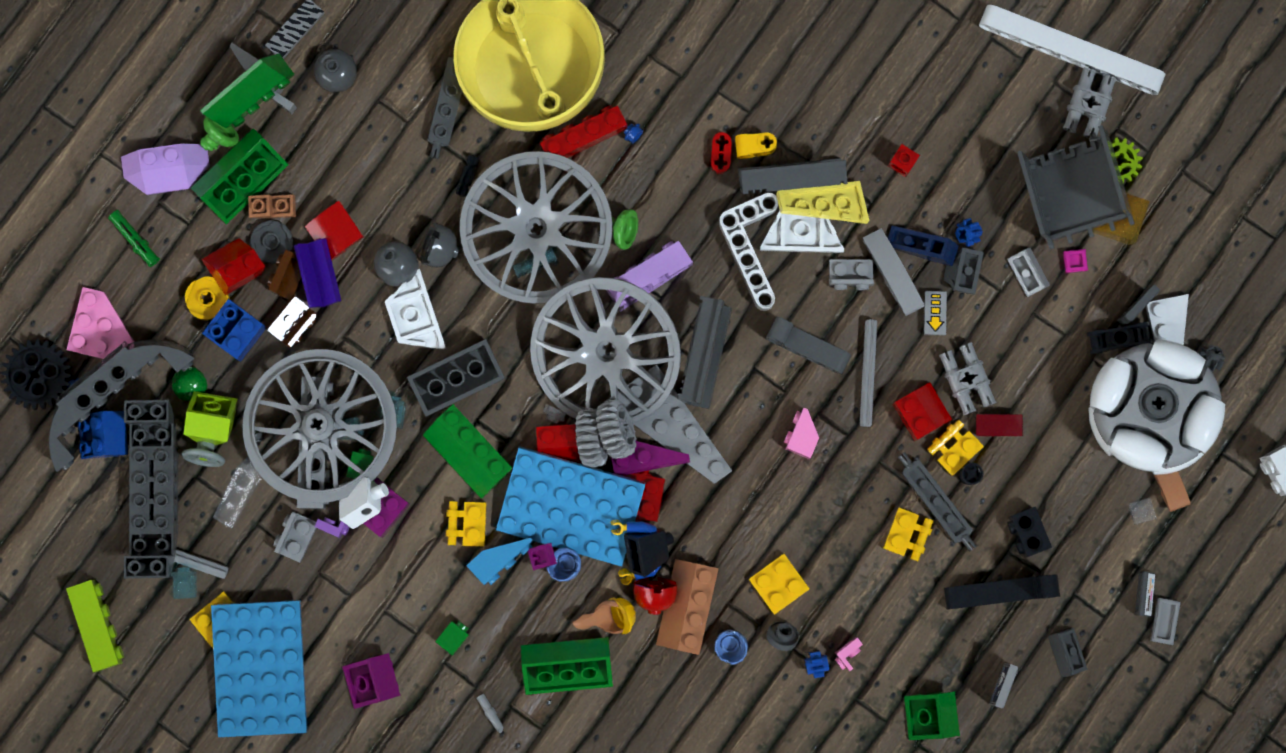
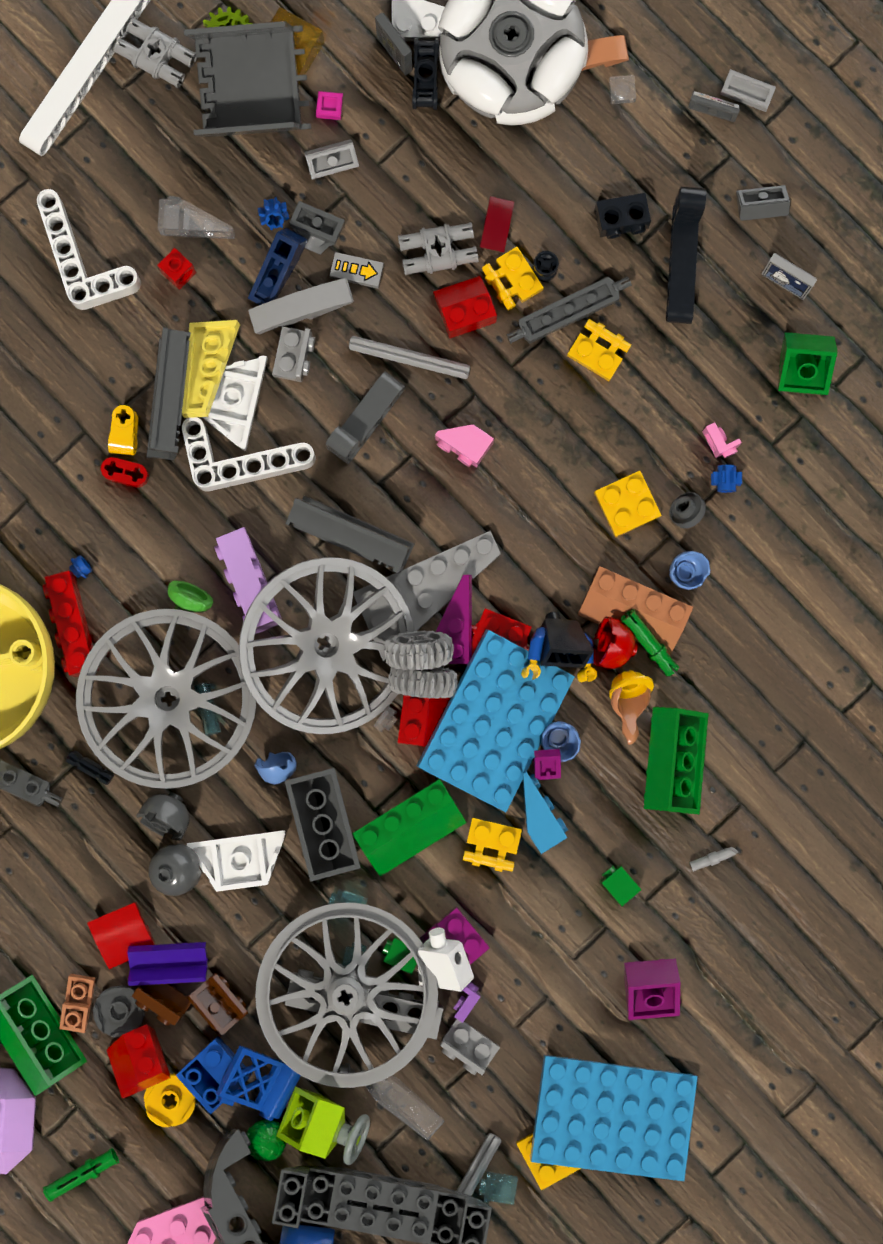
camera: 75 degrees left, 0 degrees up
none -> white beam [37,189,141,310]
none -> clear slope [158,196,235,239]
none -> blue piece [216,1046,301,1121]
none -> medium blue hair [254,752,297,785]
none -> green pin [621,609,679,677]

